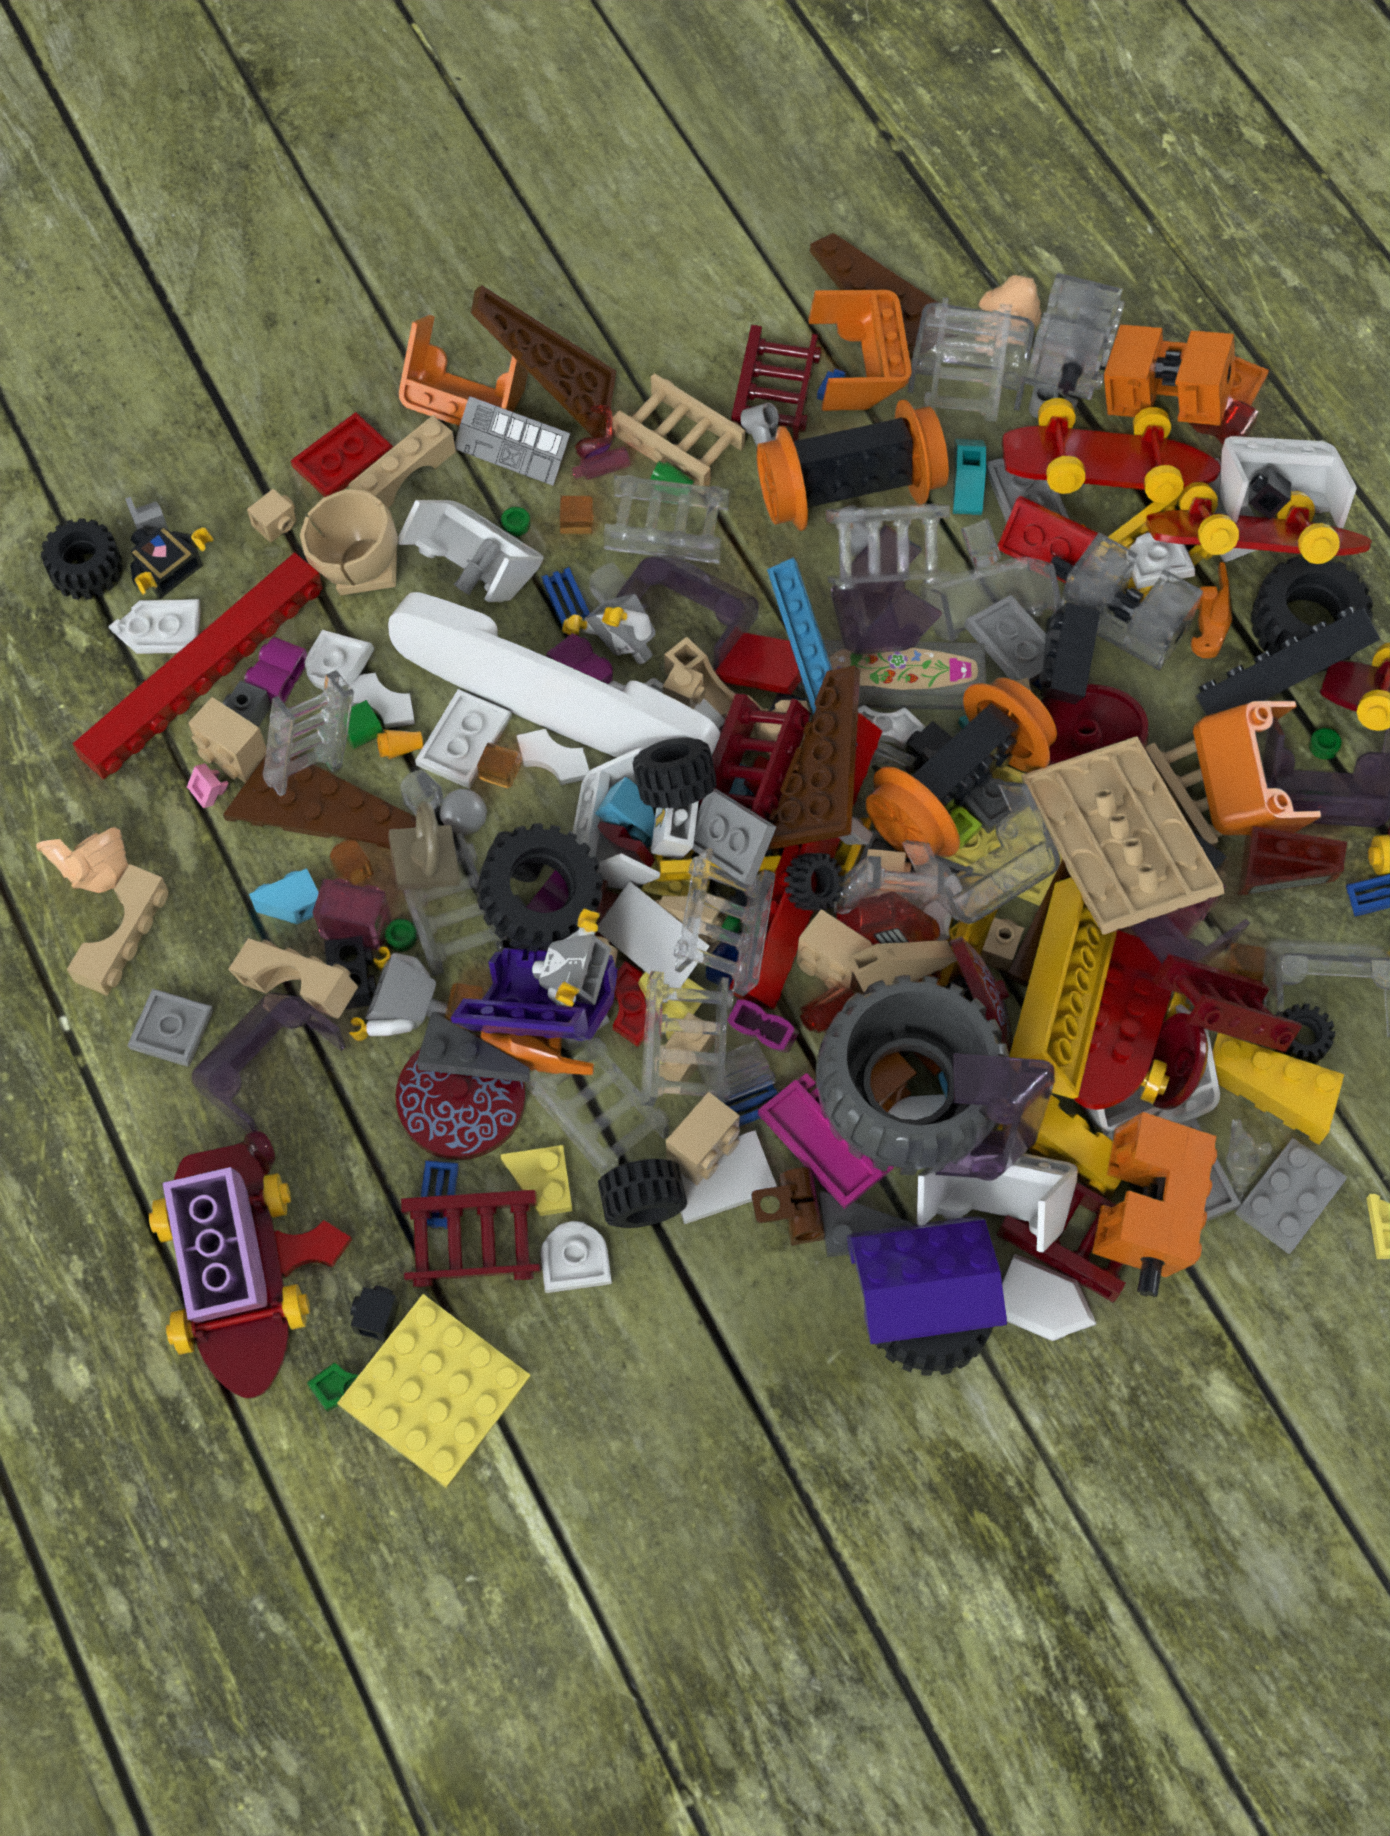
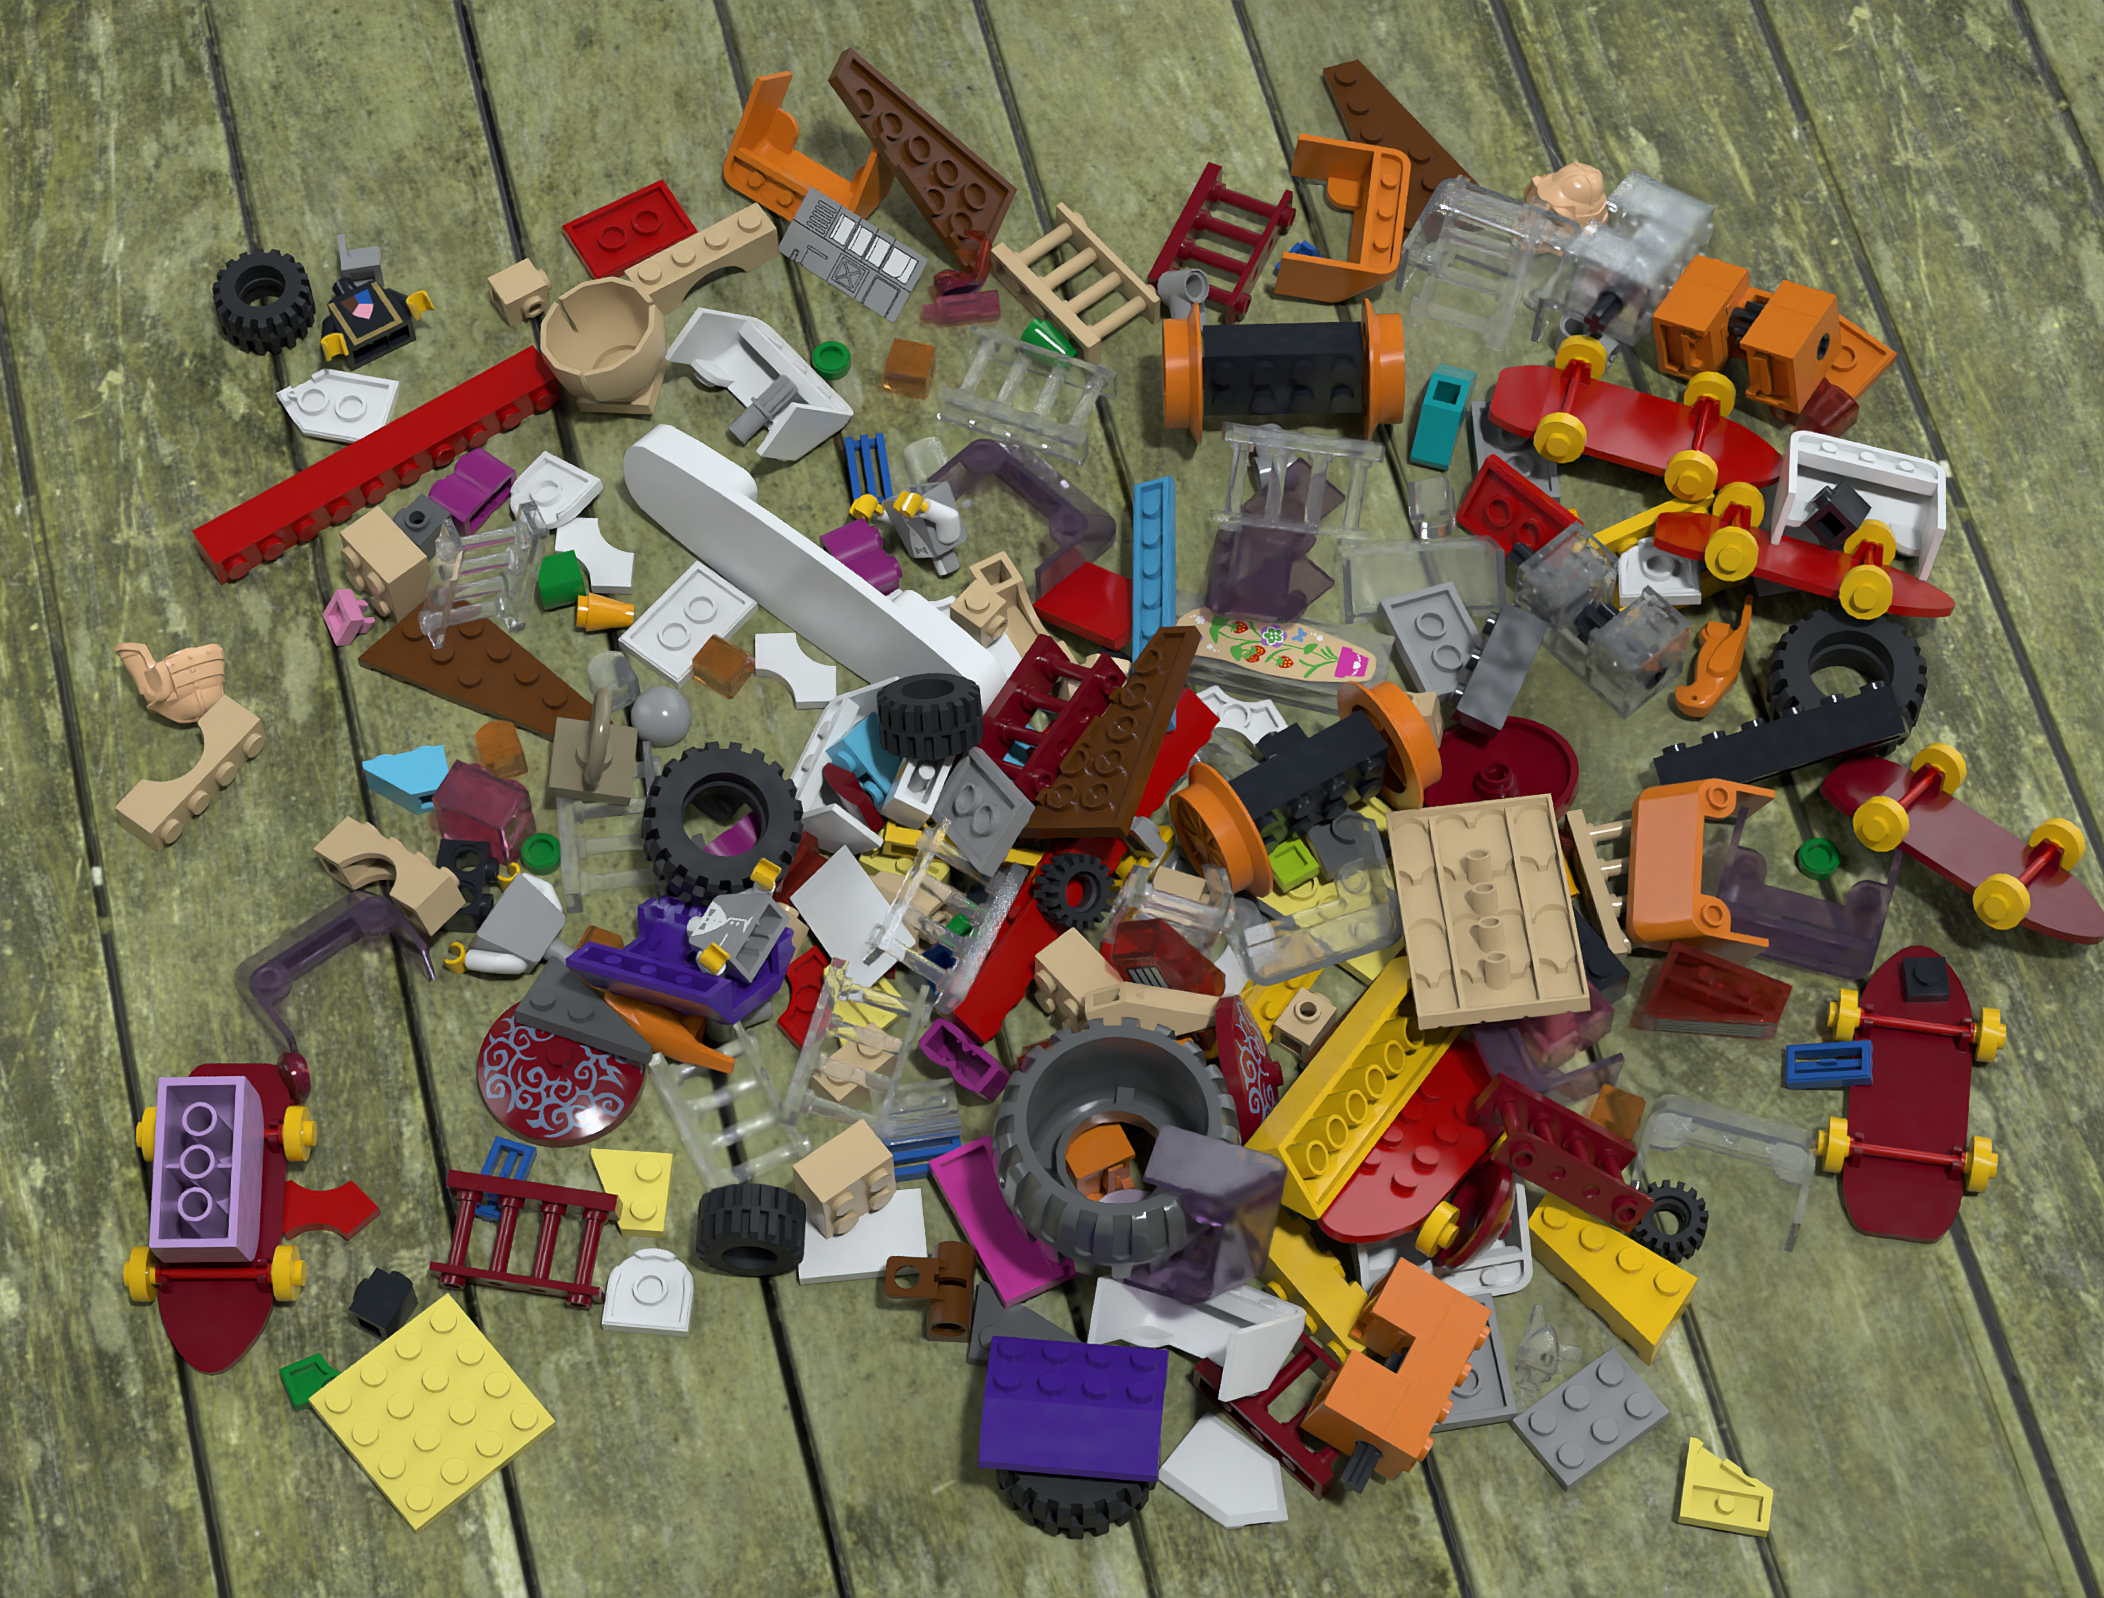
camera: 15 degrees right, 5 degrees down
light grey plate [128,988,214,1067] -> none

